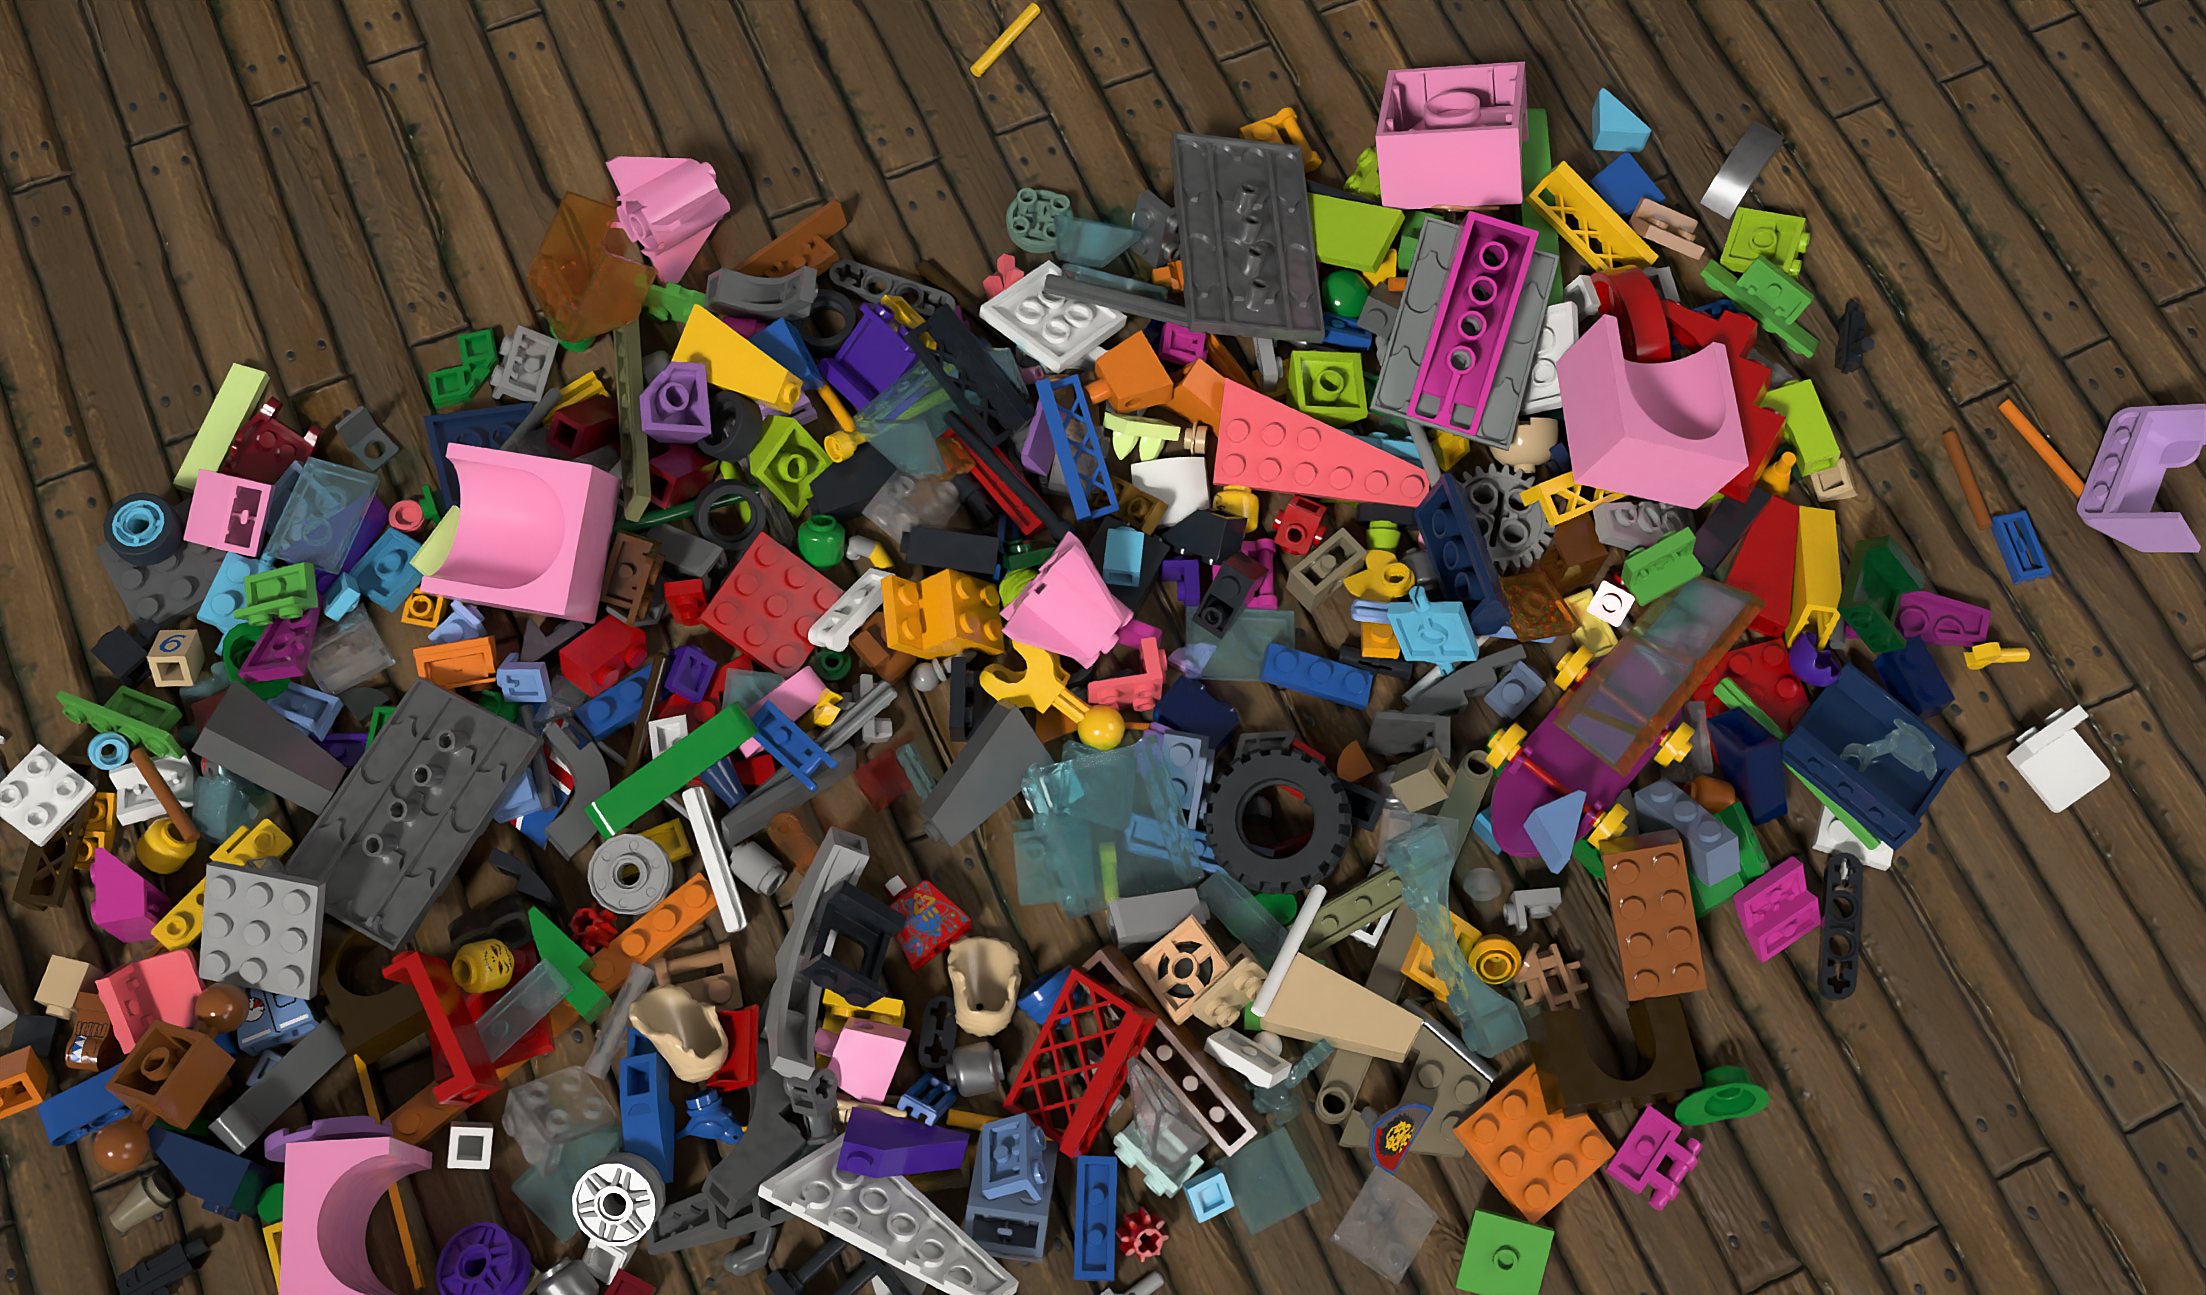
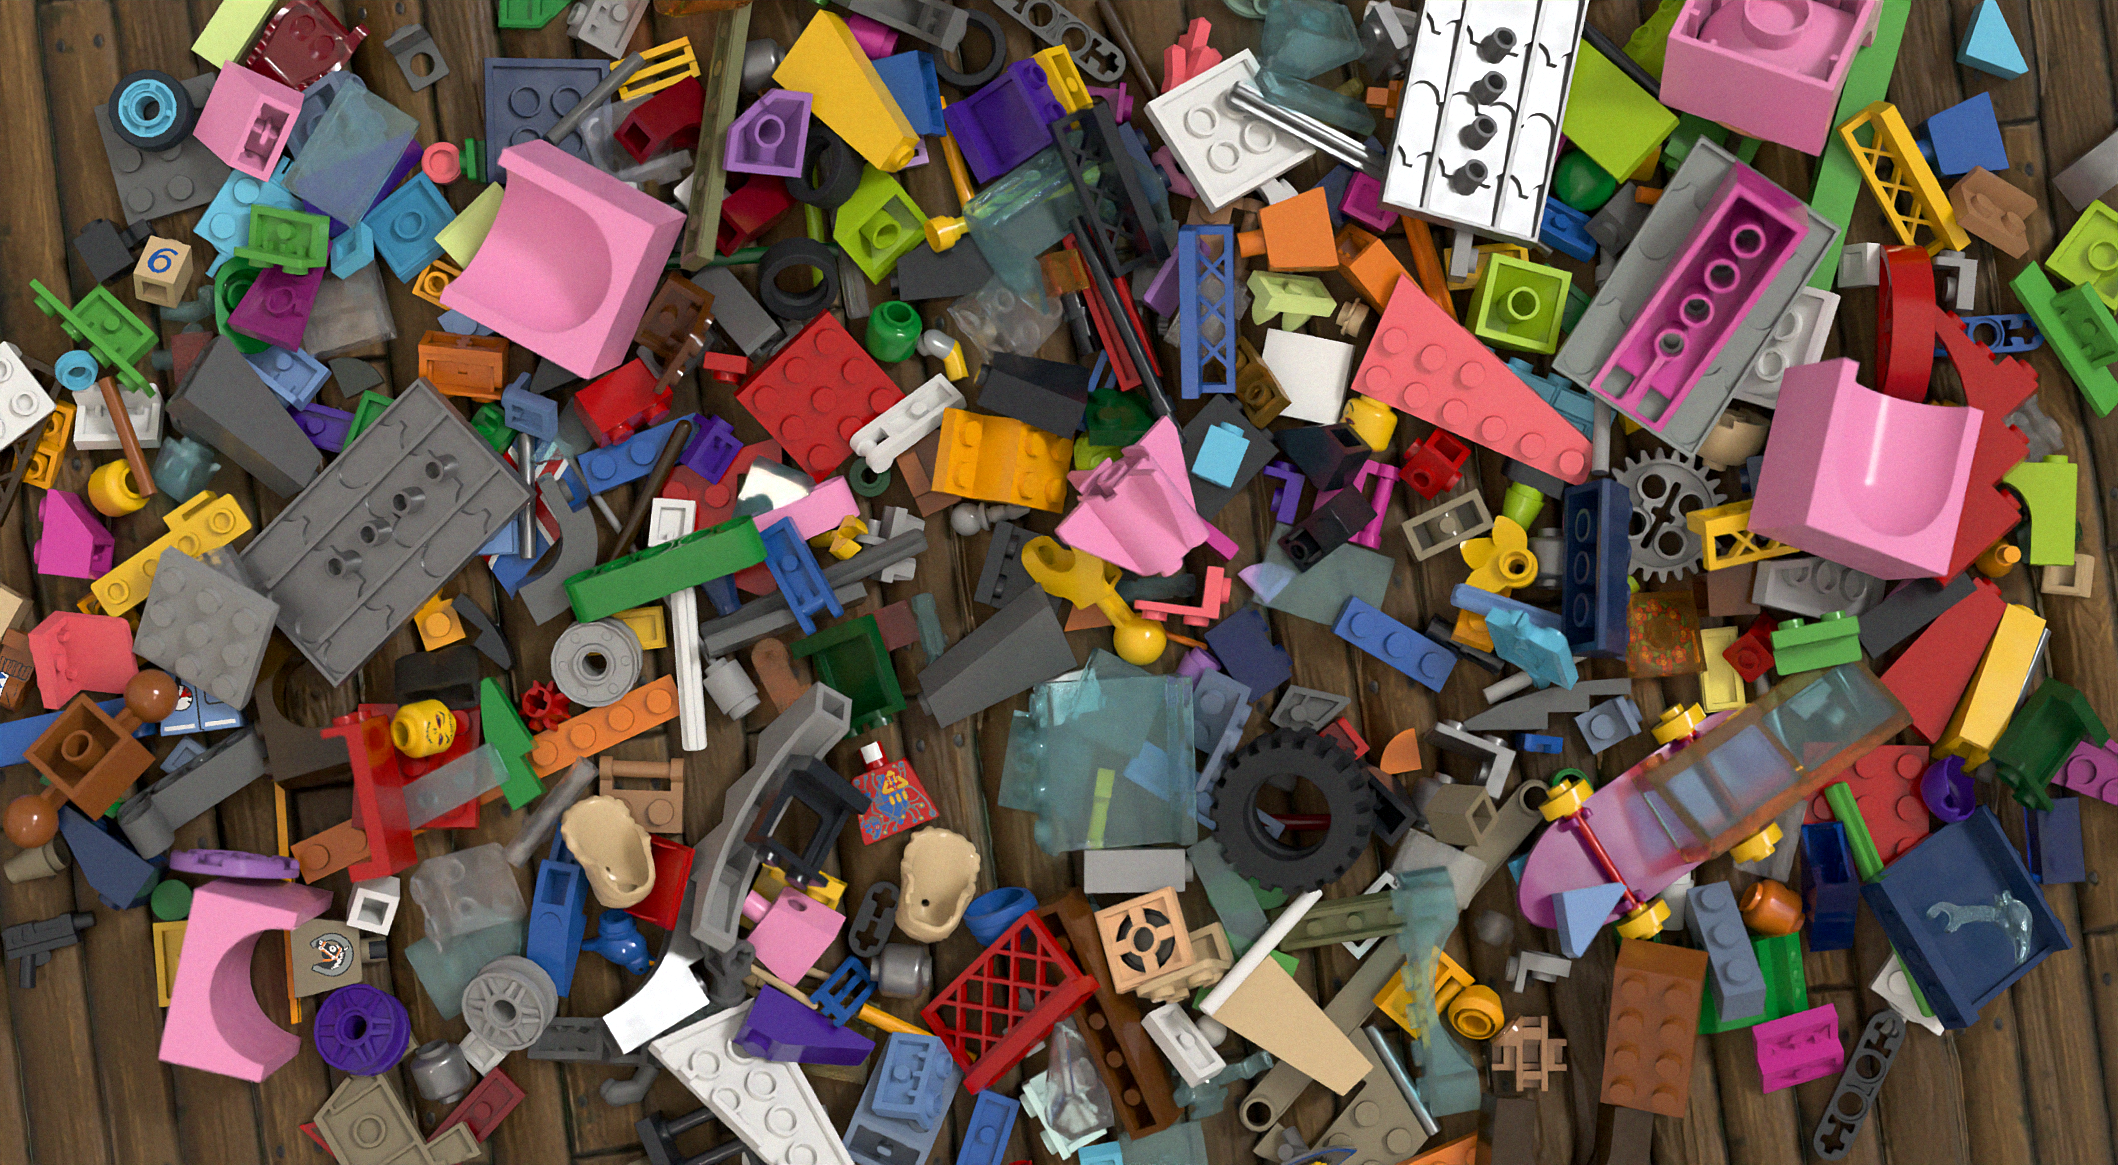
camera: 20 degrees right, 20 degrees up
none -> dark tan torso [290,917,387,998]
none -> light orange plate [414,587,468,652]
none -> dark green panel [789,613,907,741]
none -> blue tile [1515,733,1563,754]

